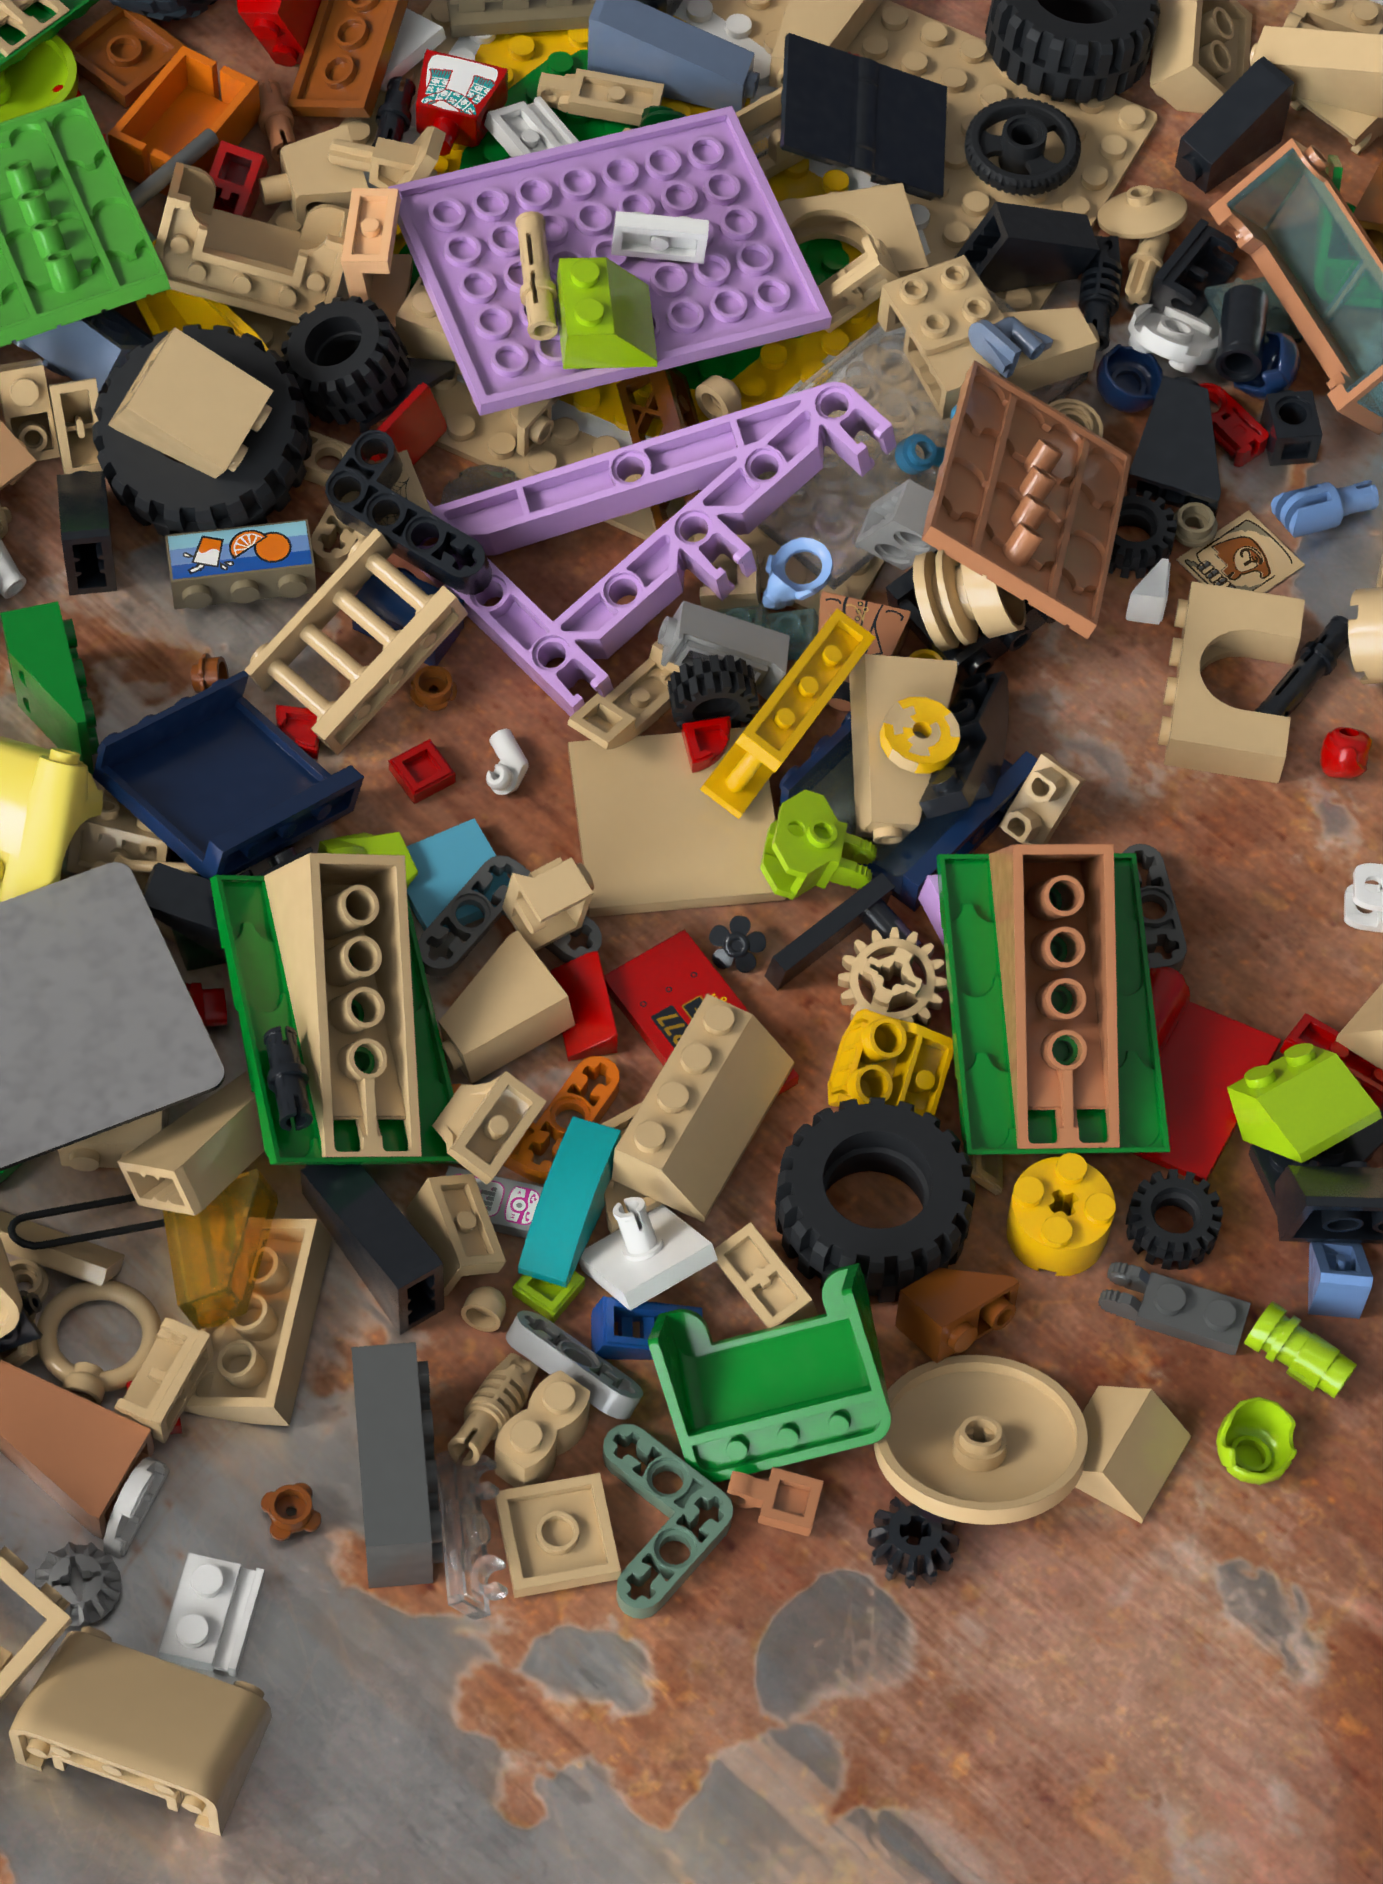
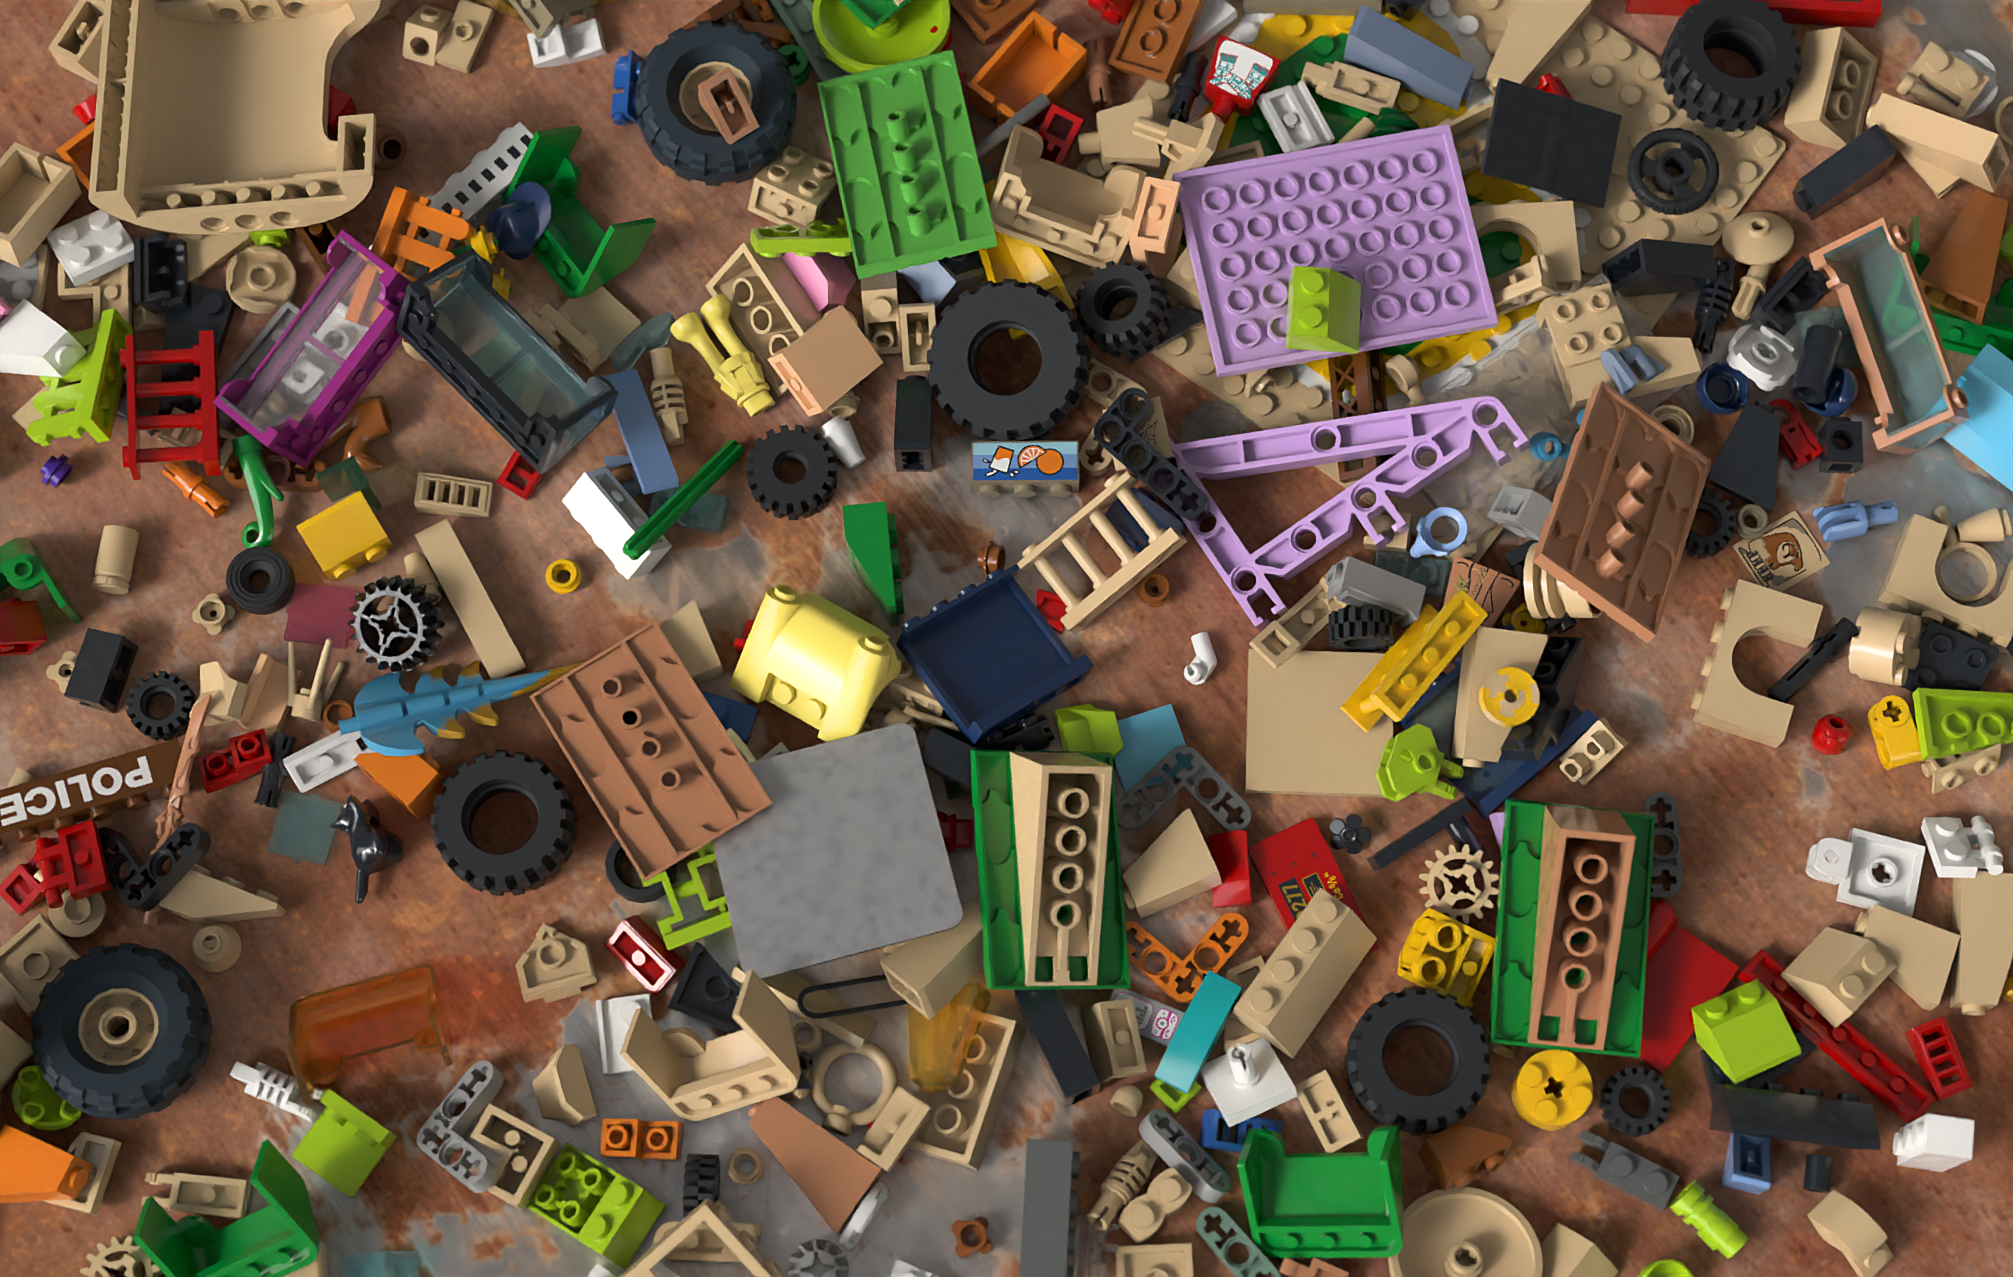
camera: 15 degrees right, 15 degrees up
tan slope [108,327,274,479] -> none
black pin [263,1026,313,1131] -> none
red slope [370,382,447,466] -> none
red tile [388,739,456,804] -> none
tan slope [432,1071,547,1185] -> none
tan window [502,857,594,952] -> none
tan pin [515,211,558,341] -> none
white plate [611,211,709,264] -> none
red tile [682,716,731,773] -> none
white slope [1126,558,1171,625] -> none

